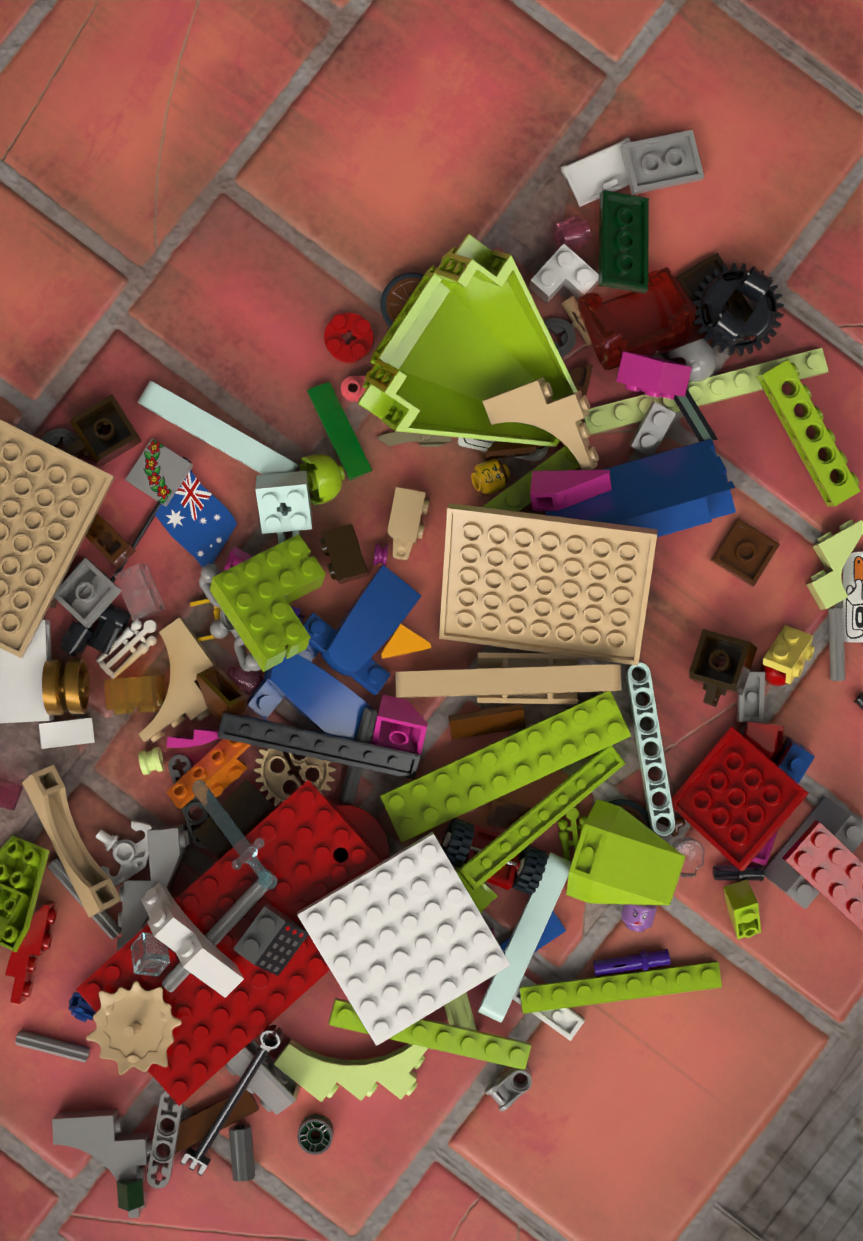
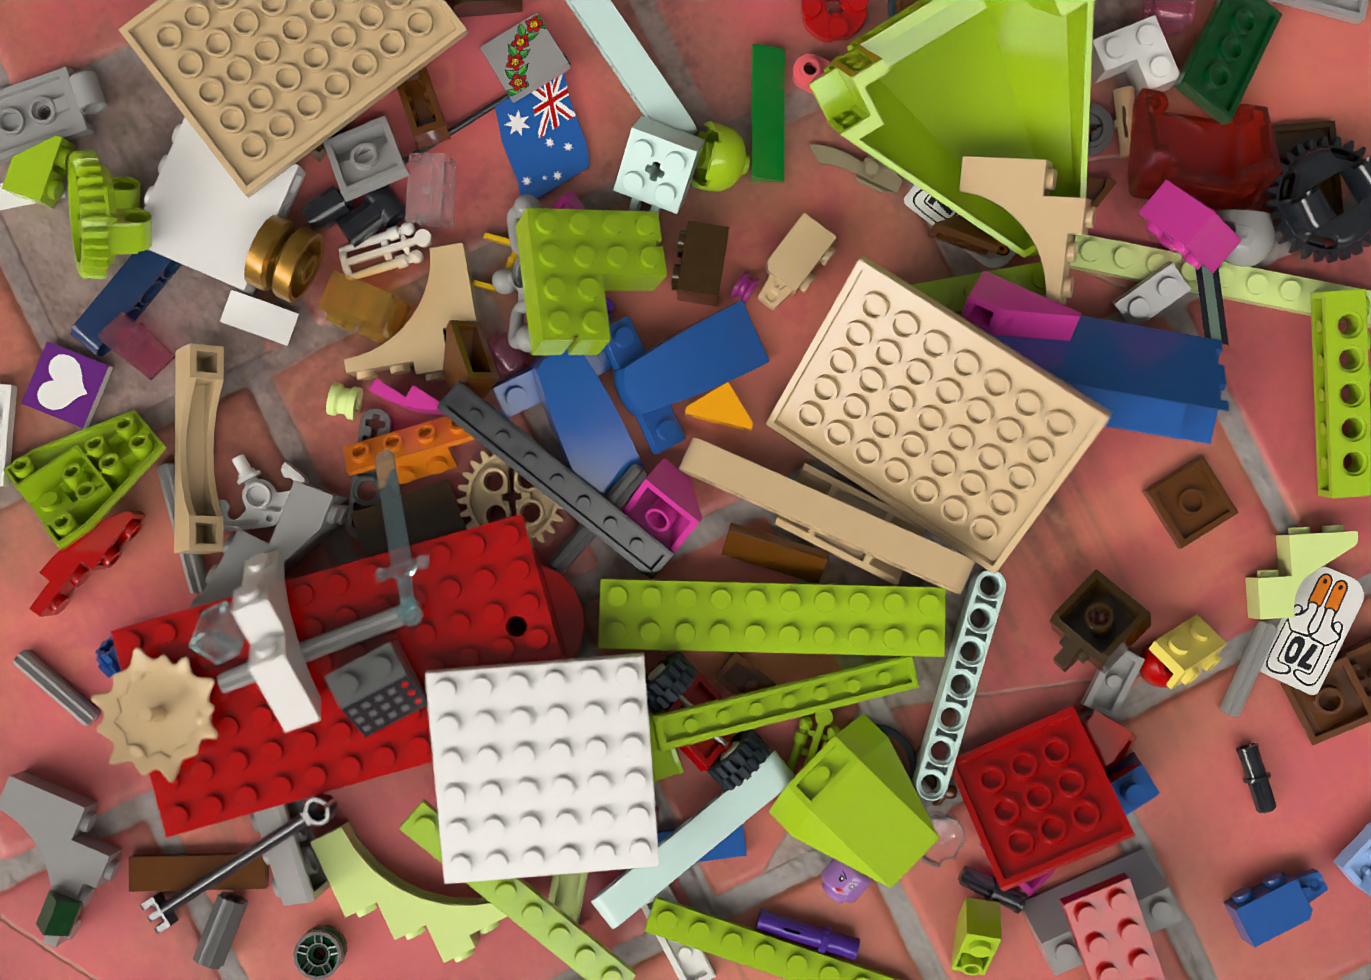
camera: 30 degrees right, 0 degrees up
light grey beam [147,1091,184,1188] -> none
yellow head [471,459,510,495] -> none

